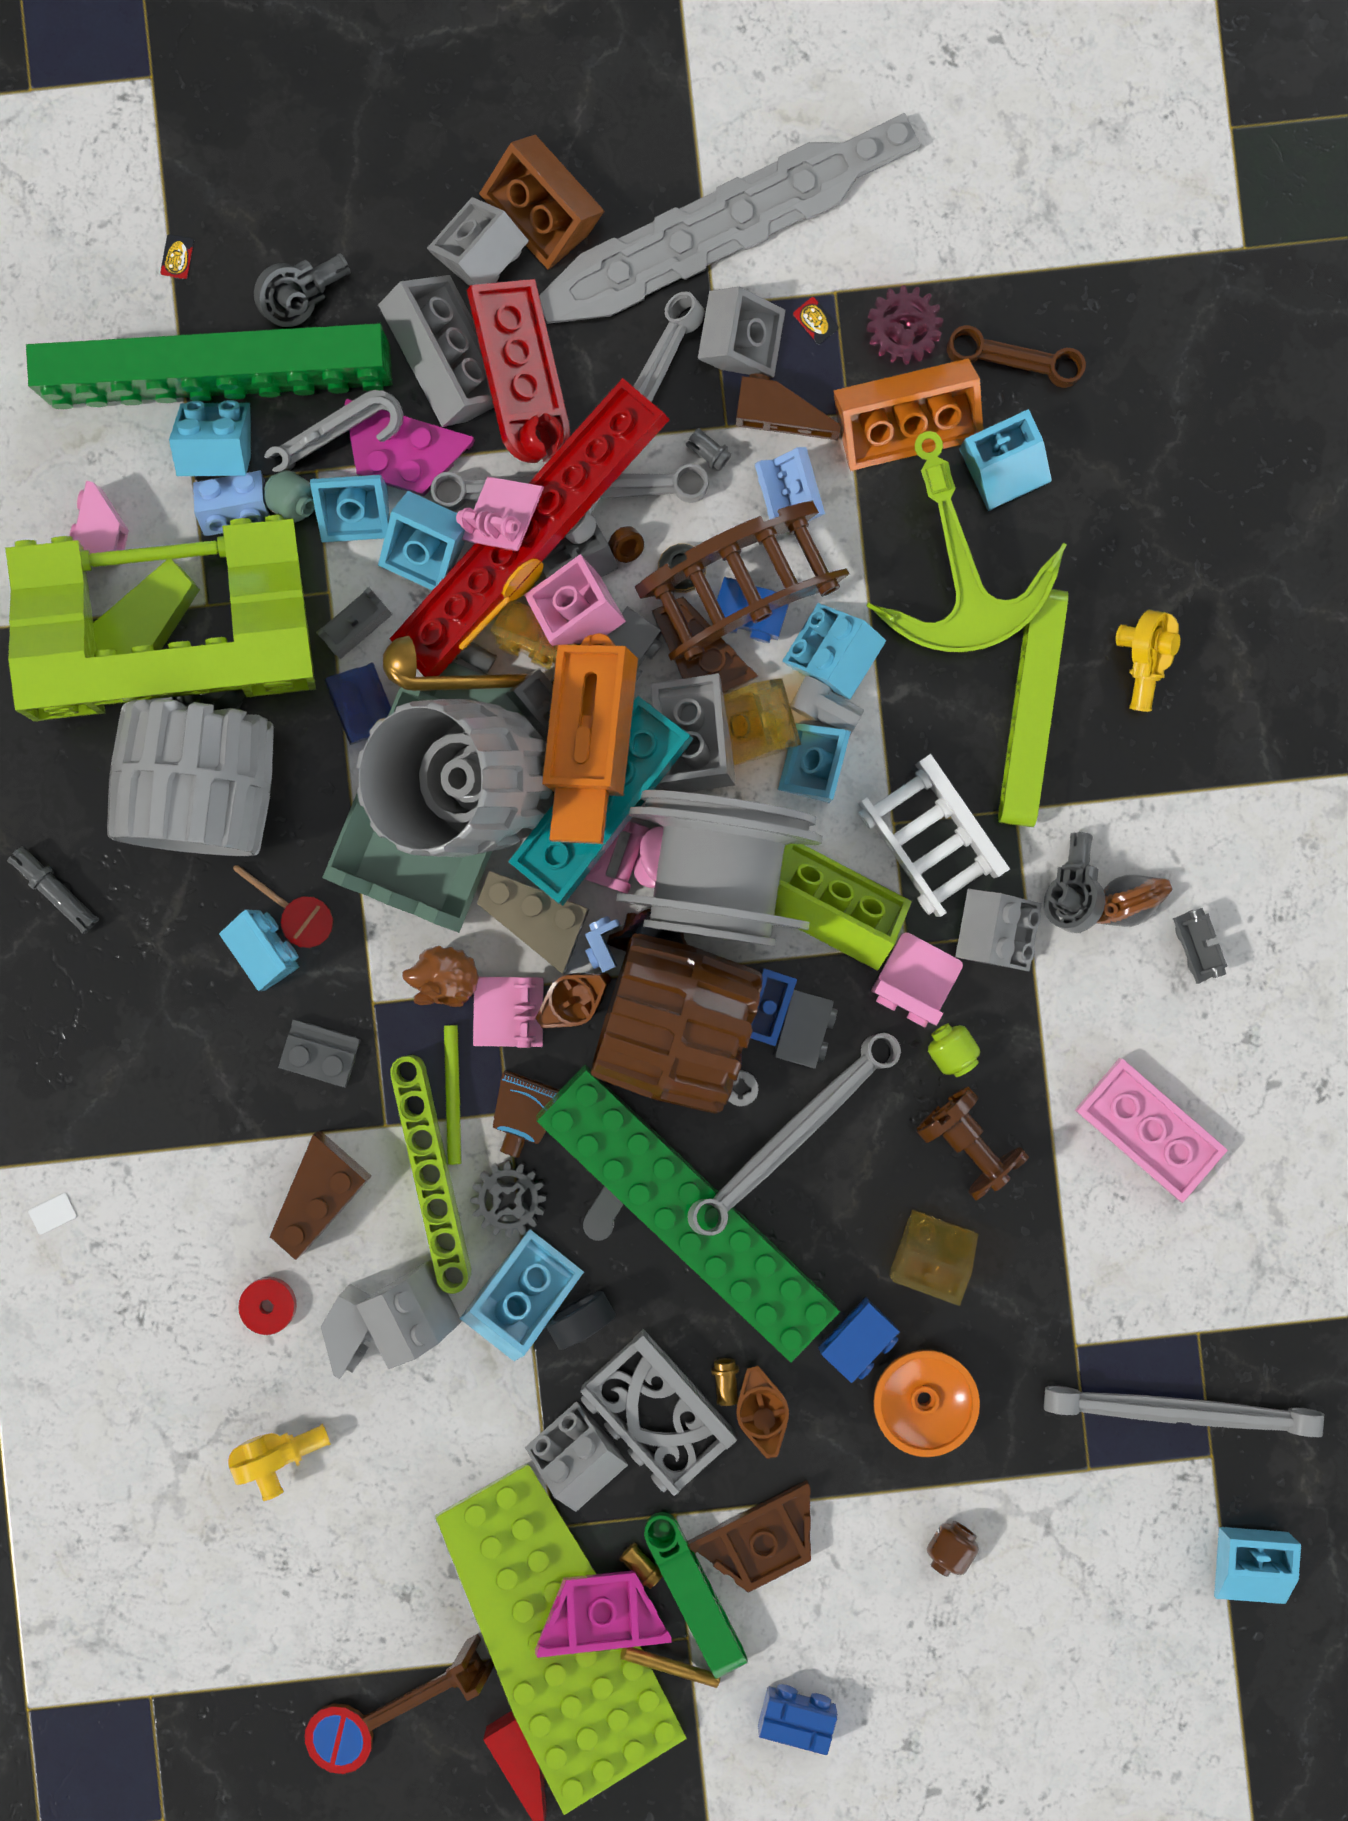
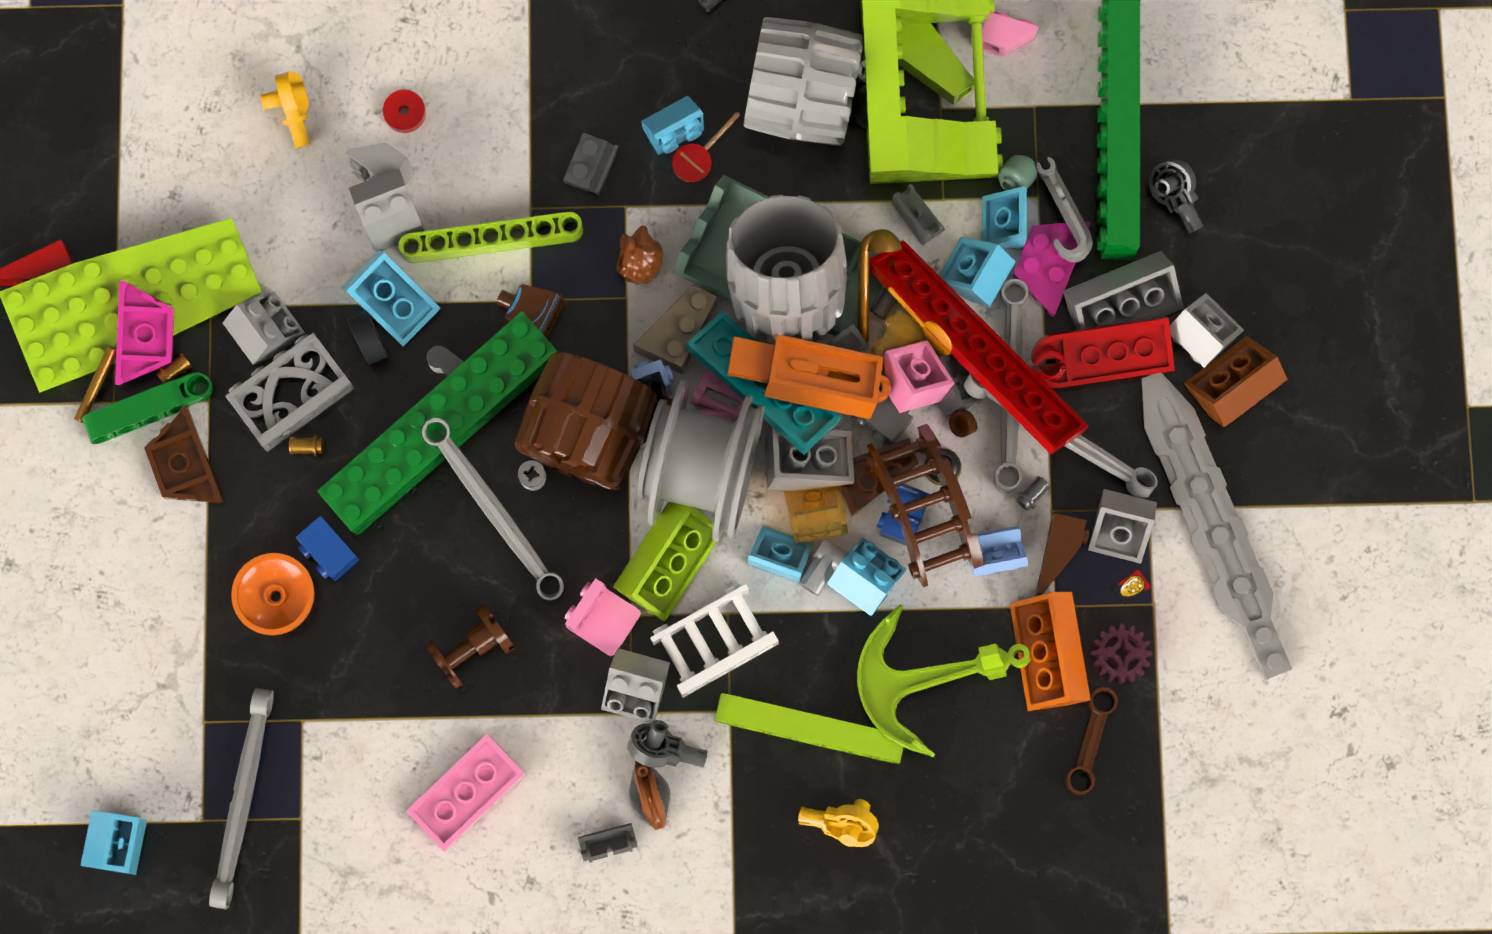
camera: 95 degrees right, 10 degrees down
sticker [160,234,194,279] -> none
medium azure slope [169,400,251,476] -> none
light blue bracket [193,470,270,536] -> none
reddish brown wedge [270,1130,372,1260] -> none
piece [305,1634,494,1774] -> none
clear blue plate [324,662,391,745] -> none
lime bar [444,1025,462,1165] -> none
bright pink hinge [456,477,544,551] -> none
dark grey gear [470,1160,547,1238] -> none
bright pink hinge [473,977,544,1048] -> none
dark orange hat [535,972,611,1028] -> none
dark orange hat [736,1366,789,1459] -> none
blue brick [750,968,797,1046] -> none
blue brick [758,1684,838,1755] -> none
dark grey brick [773,990,838,1068] -> none
clear yellow slope [889,1210,979,1306] -> none
reddish brown head [927,1521,979,1577] -> none
lime head [928,1023,980,1077] -> none
medium azure slope [959,409,1052,511] -> none

